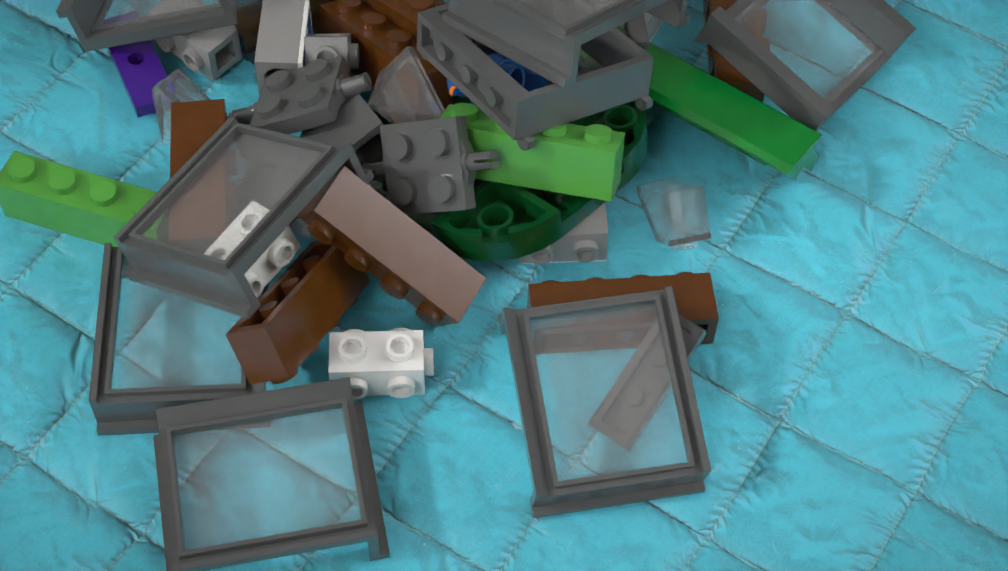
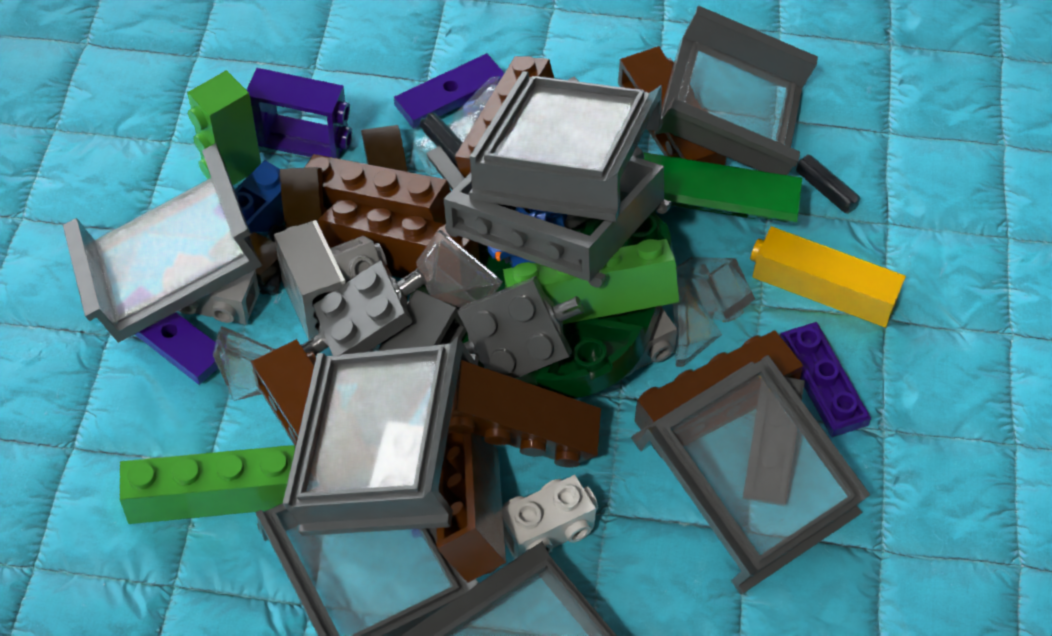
camera: 25 degrees left, 0 degrees up
none -> clear slope [673,278,722,367]
none -> yellow brick [750,226,906,328]
none -> dark purple tile [780,322,871,438]
none -> black axle [796,154,860,214]

